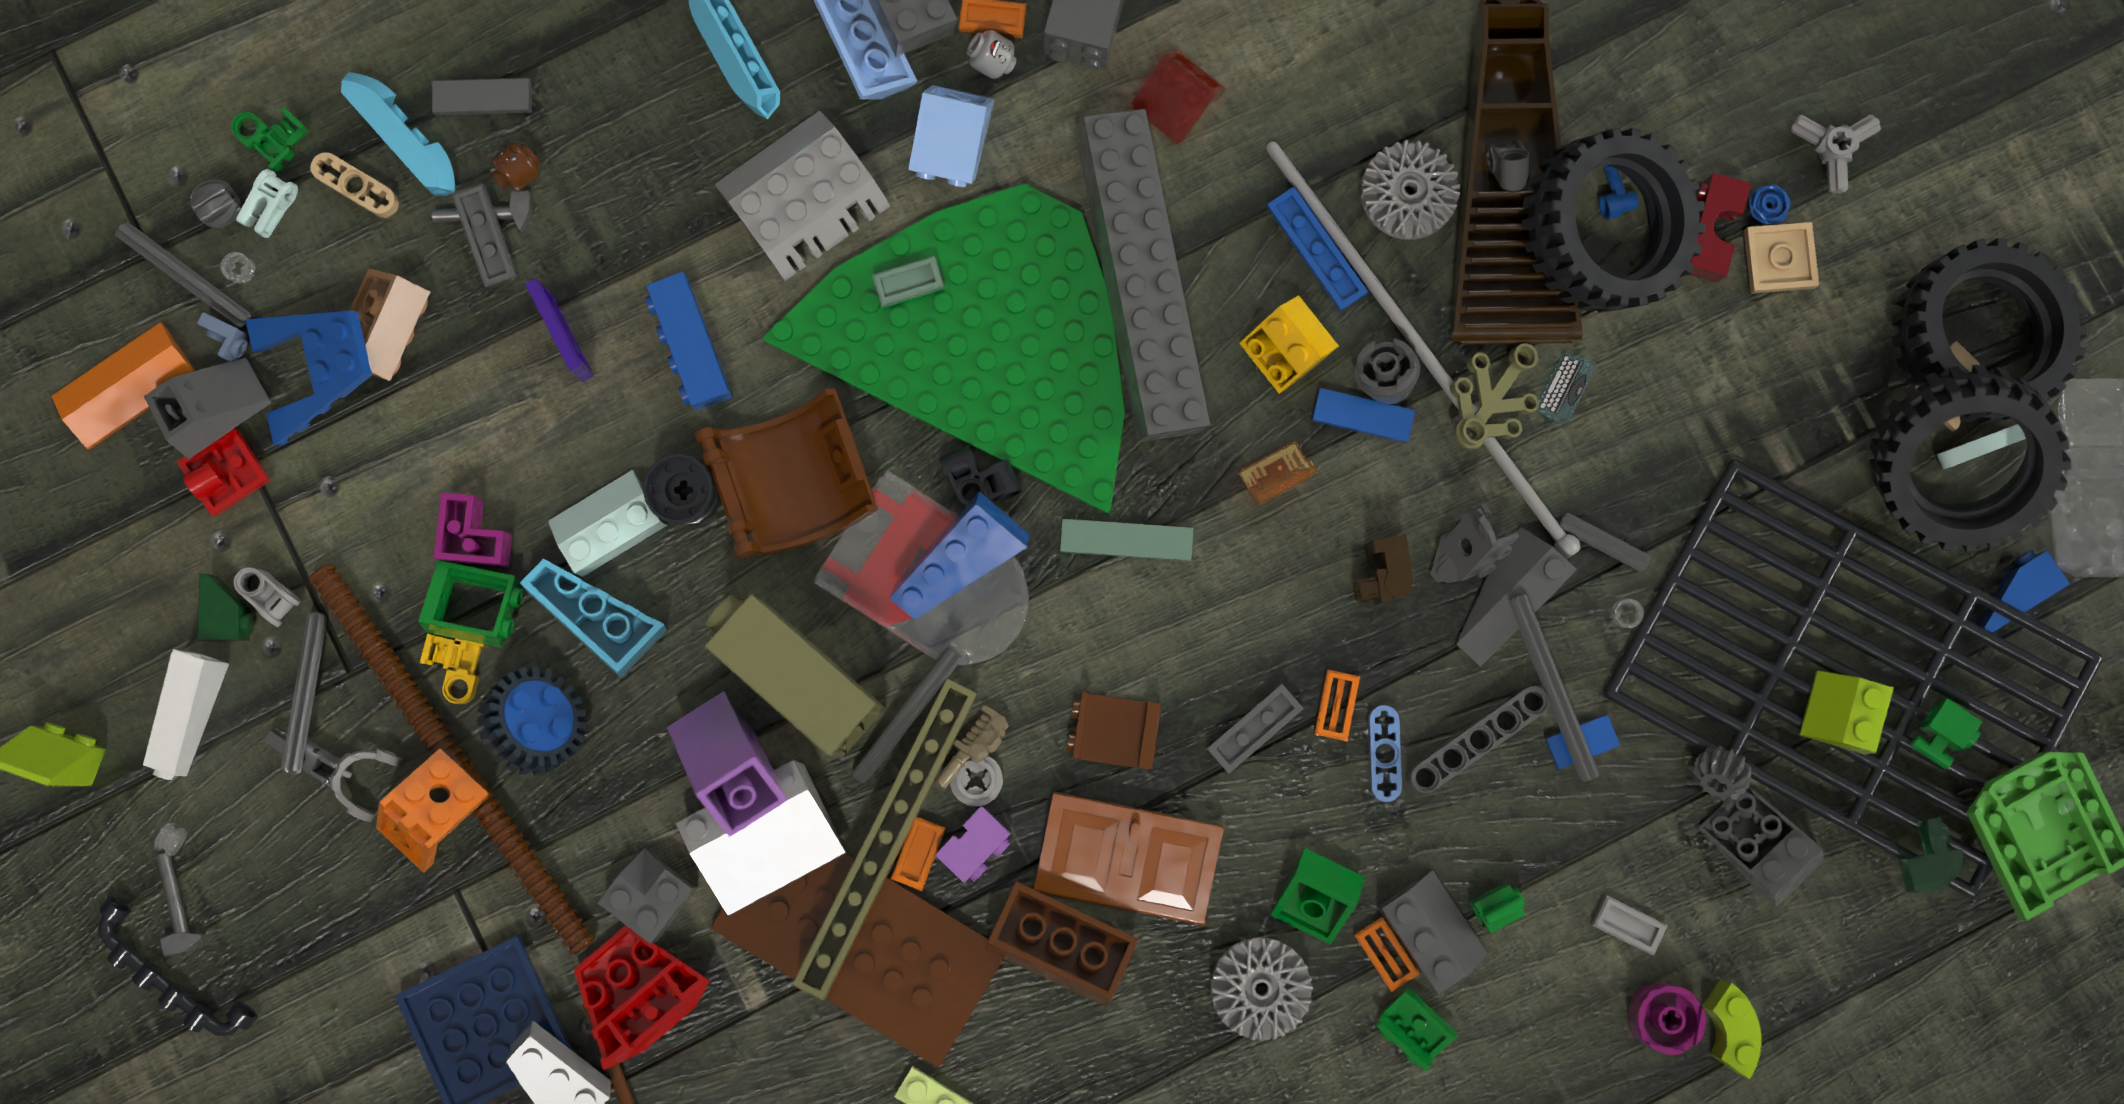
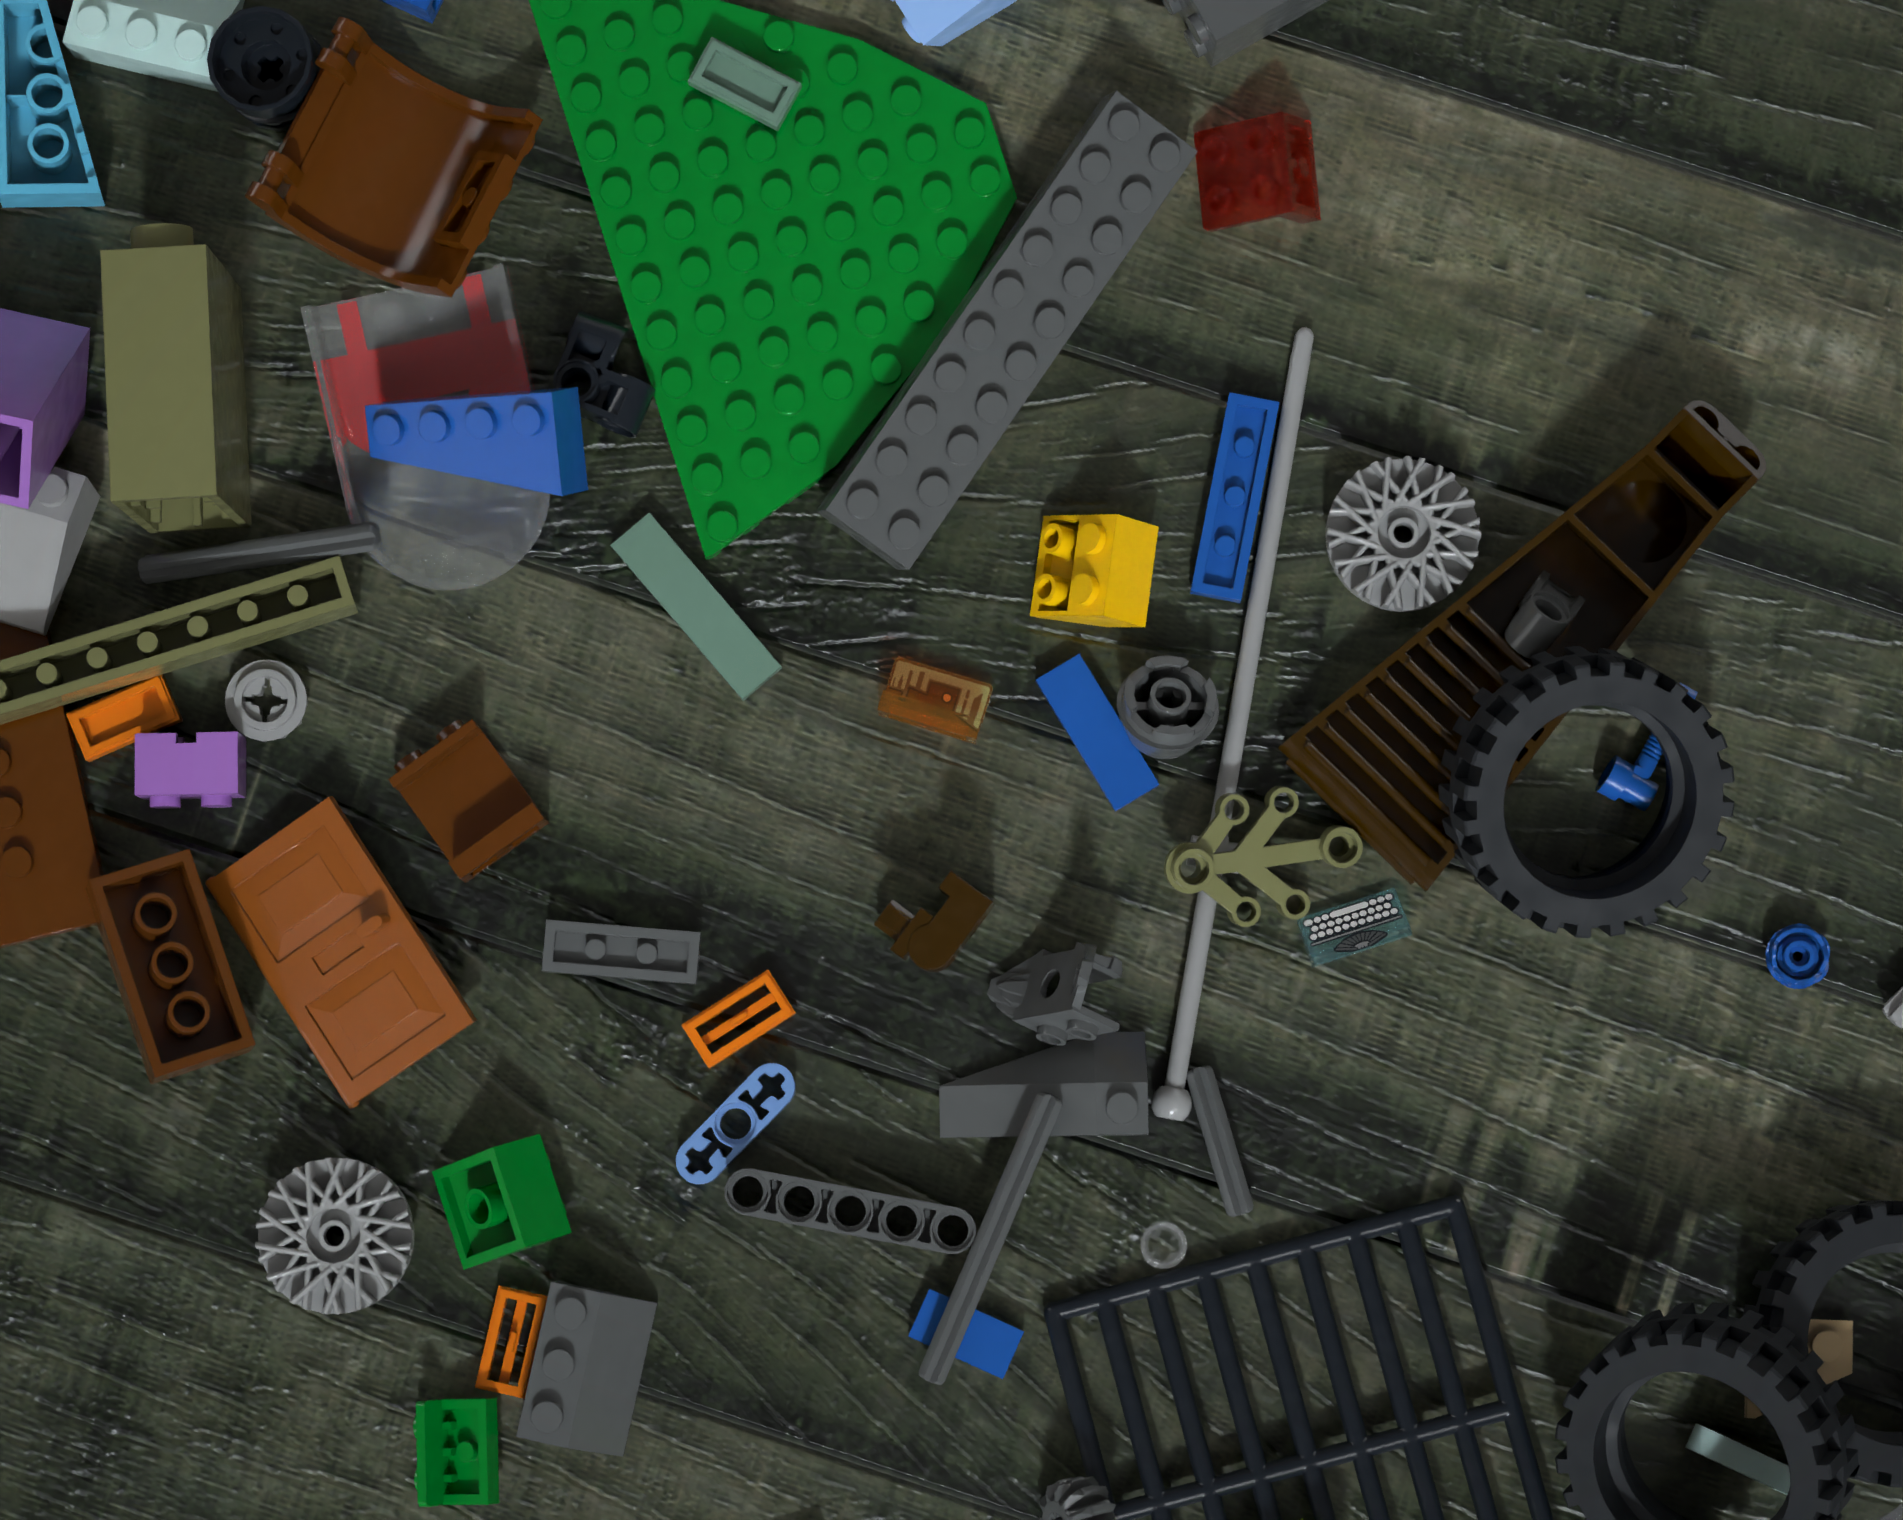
camera: 50 degrees right, 0 degrees up
dark tan piece [934,705,1009,790] -> none
green brick [1469,883,1526,934] -> none
dark red arch [1690,173,1751,283] -> none
tan plate [1744,222,1819,293] -> none

